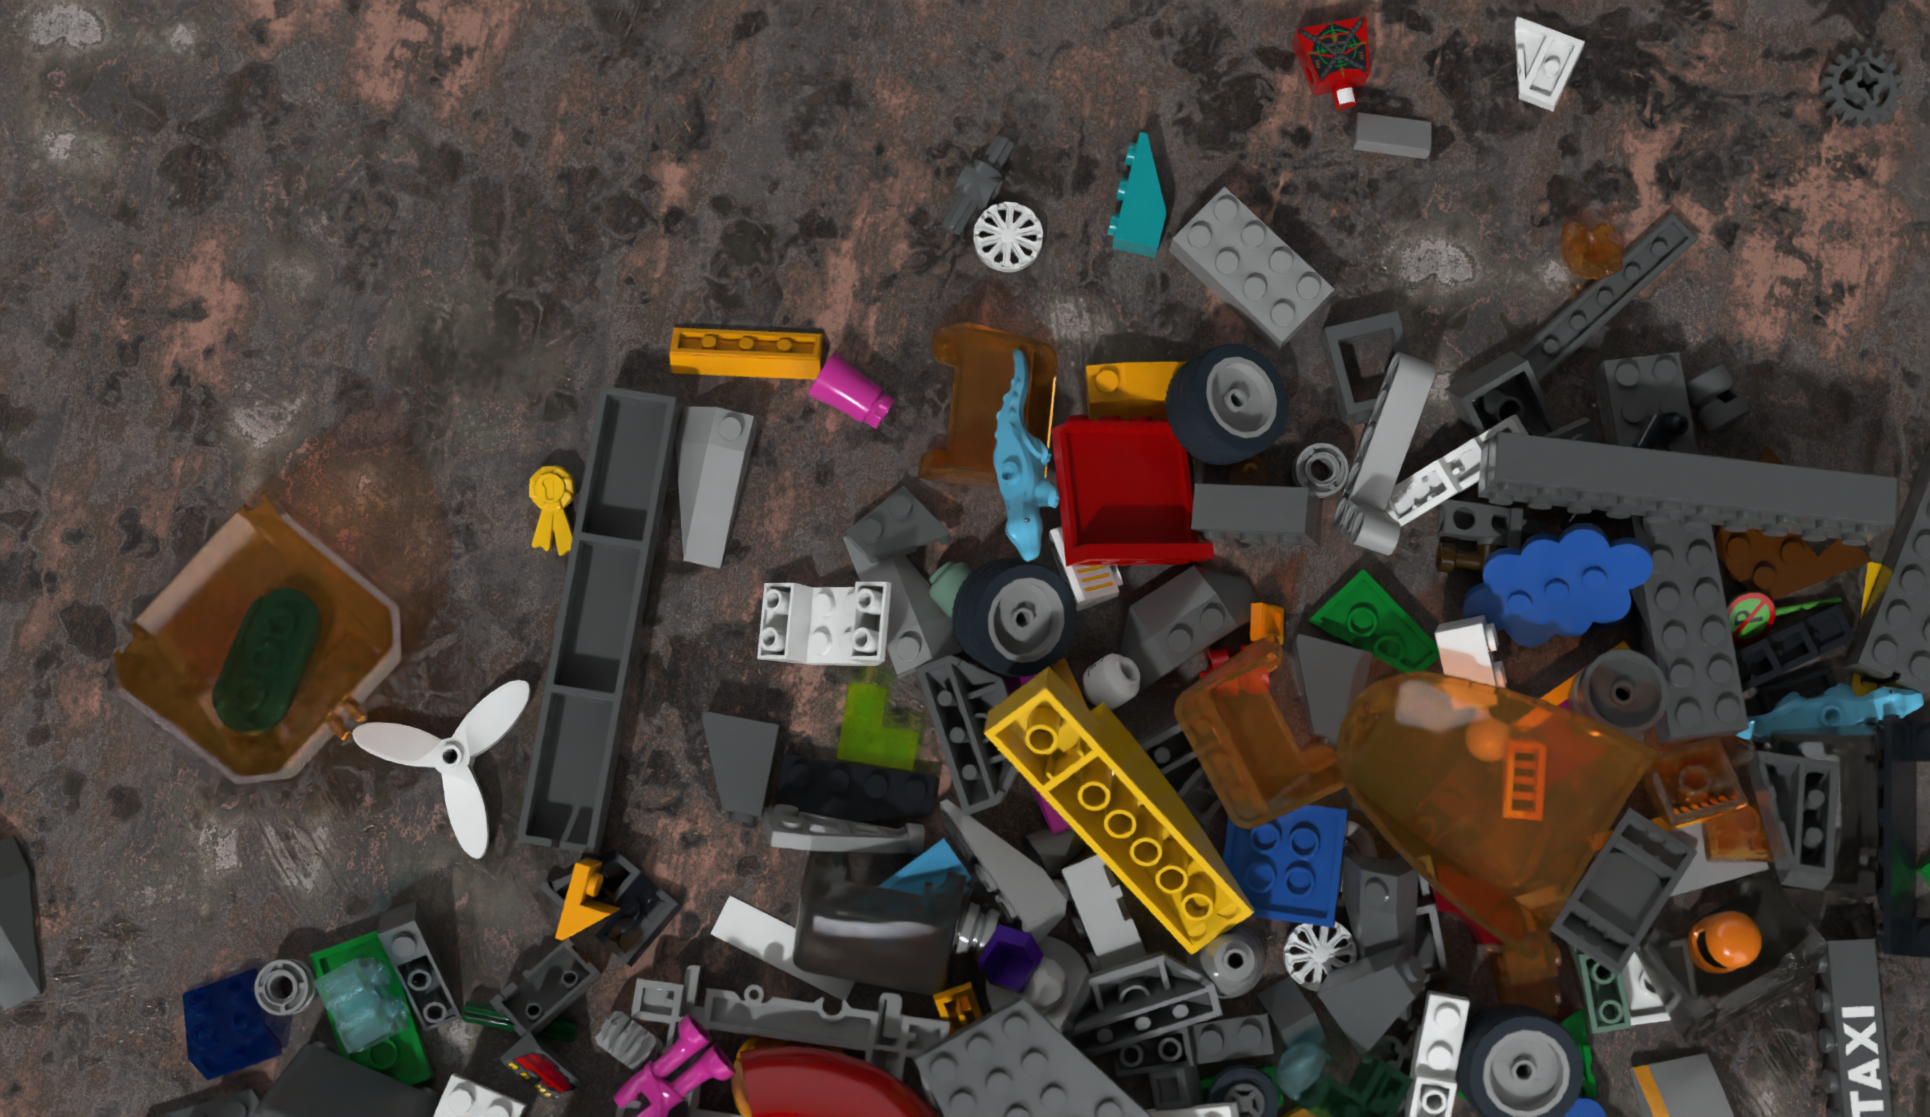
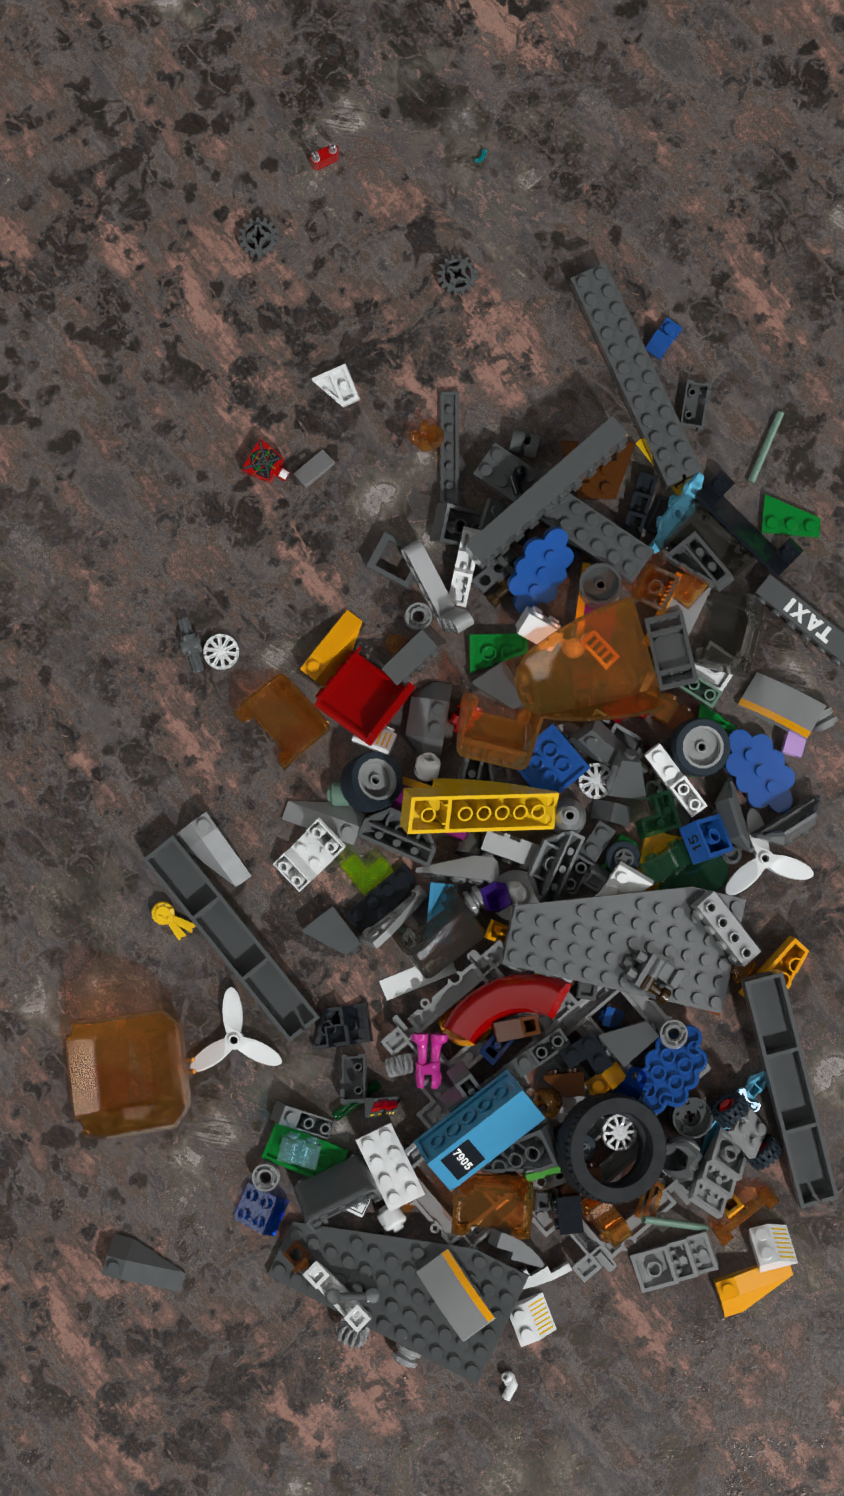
camera: 50 degrees left, 5 degrees up
clear green tile [212,588,323,736] -> none
light orange slope [555,858,620,940] -> none
light orange slope [669,328,823,380] -> none
dark pink plant [807,351,895,429] -> none
dark grey wing [845,485,952,564] -> none
medium azure animal [993,349,1060,562] -> none
teal slope [1107,132,1167,258] -> none
black wheel [1165,344,1288,465] -> none
light grey brick [1169,186,1335,352] -> none
light orange tile [1250,602,1284,645] -> none
clear light blue hair [1275,1041,1332,1101] -> none
orange helmet [1687,911,1762,974] -> none
piece [1726,591,1842,645] -> none

